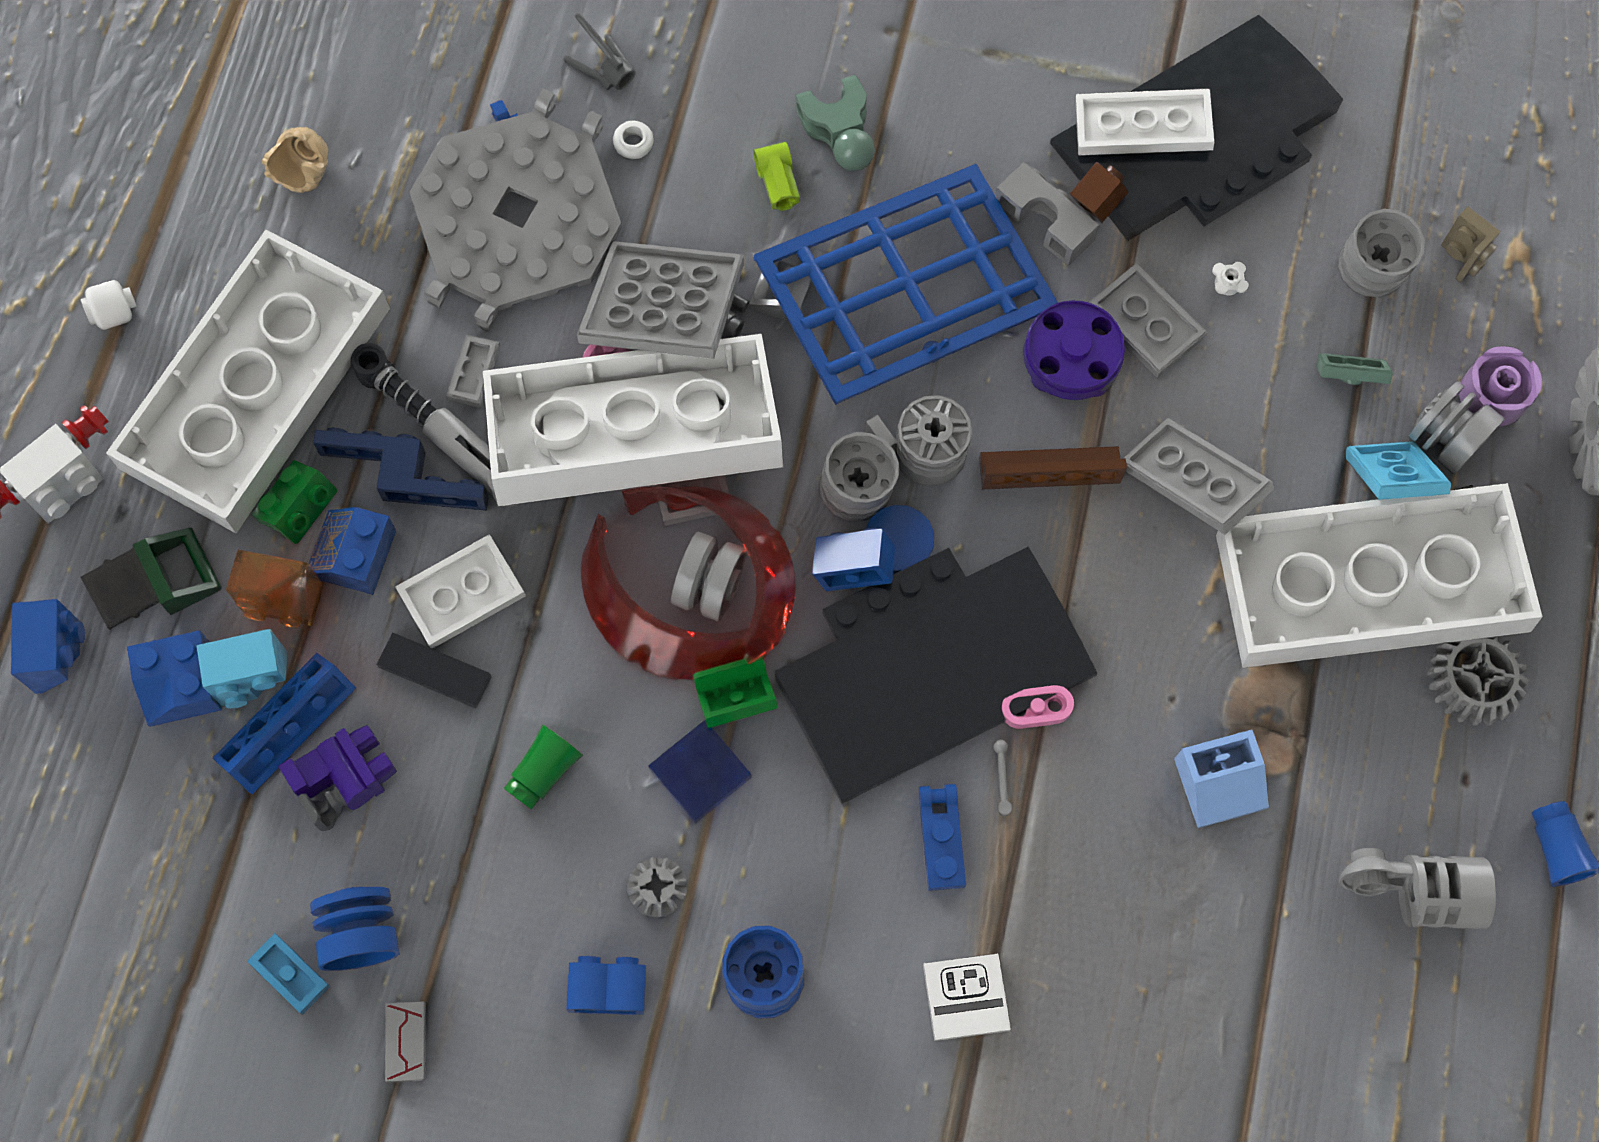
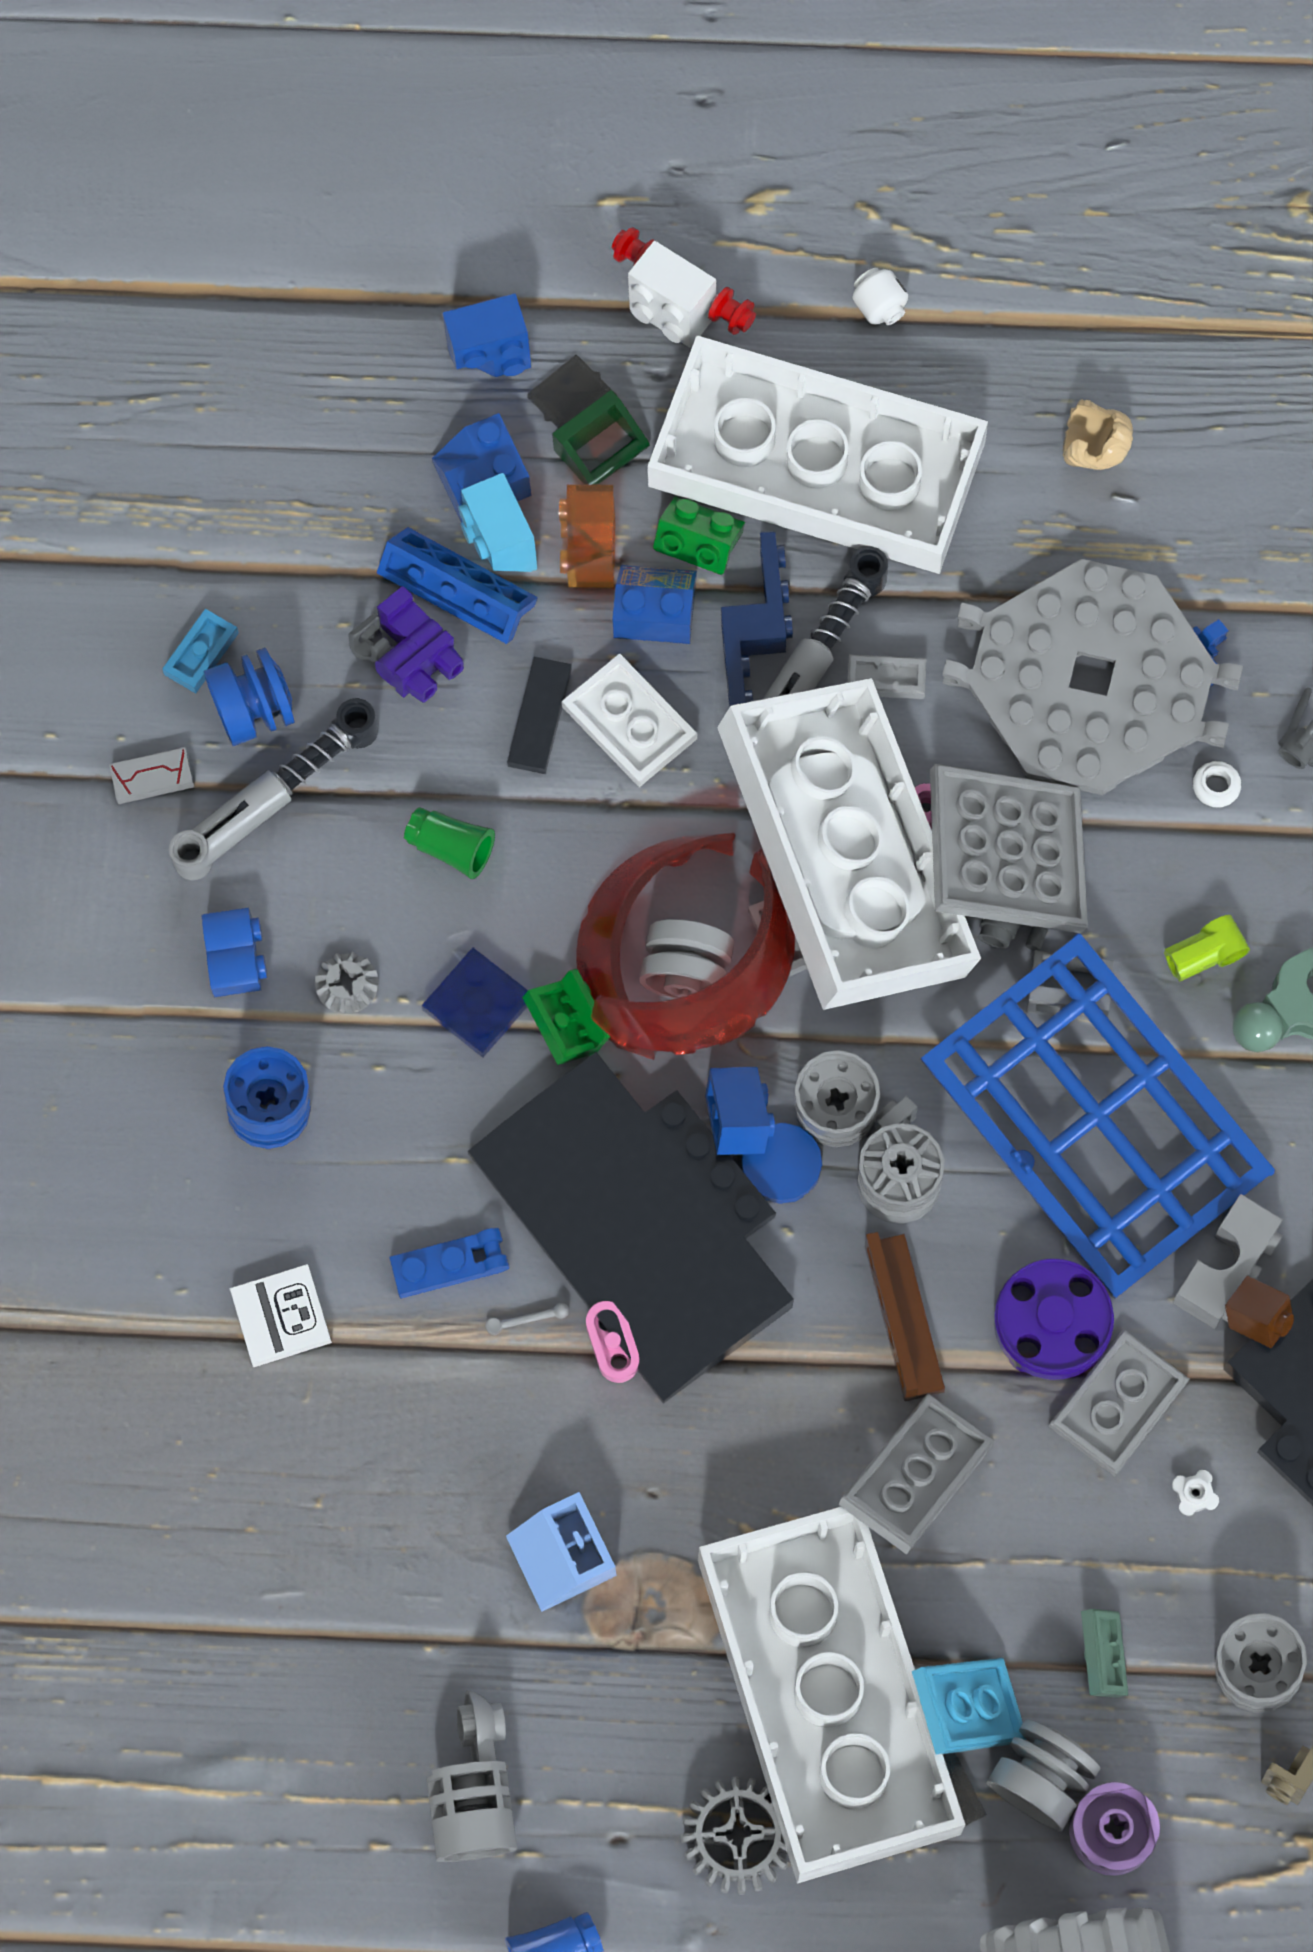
camera: 85 degrees right, 0 degrees up
none -> piece [169,698,378,880]

